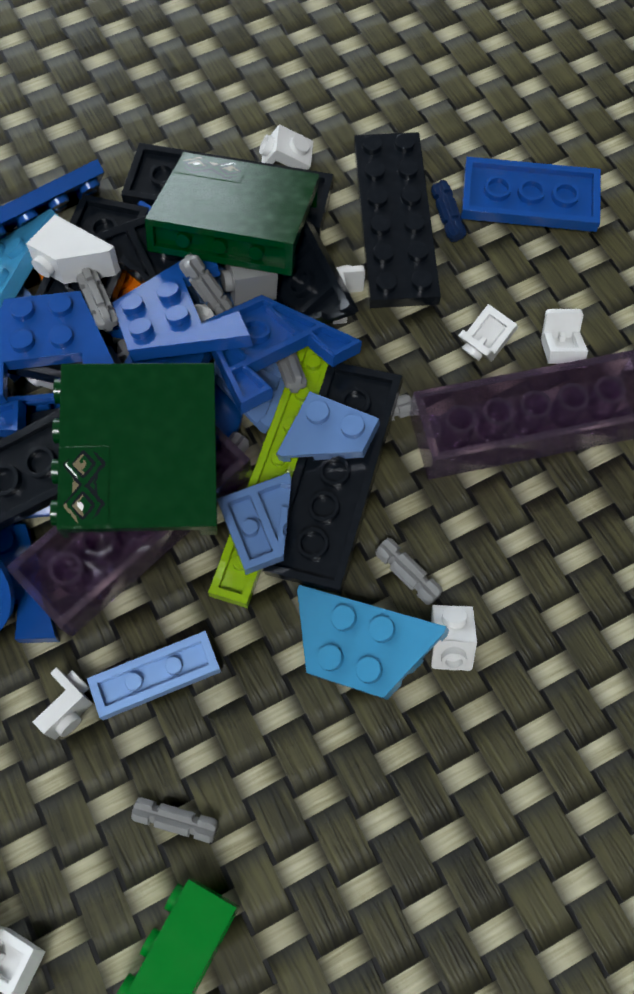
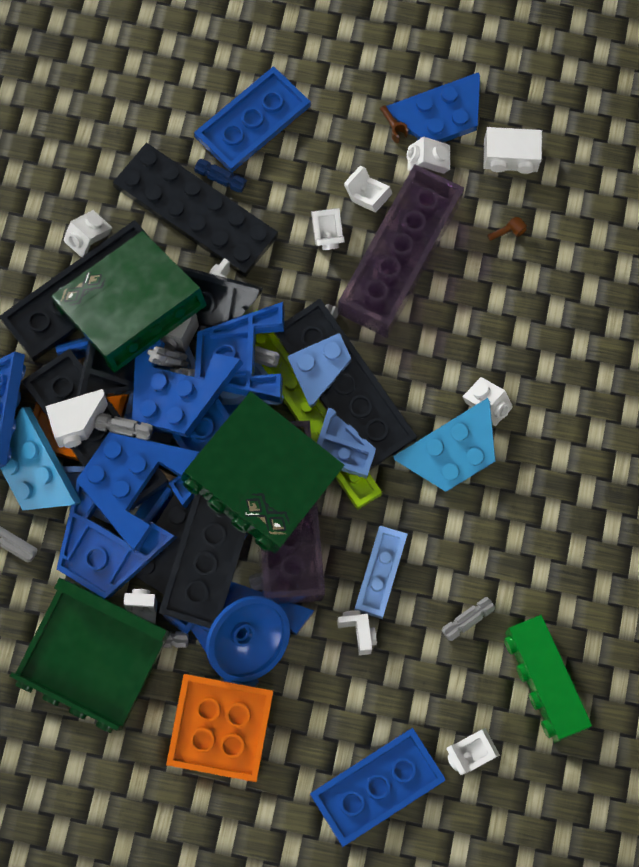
camera: 55 degrees left, 5 degrees up
light grey axle [375,538,443,605] -> none

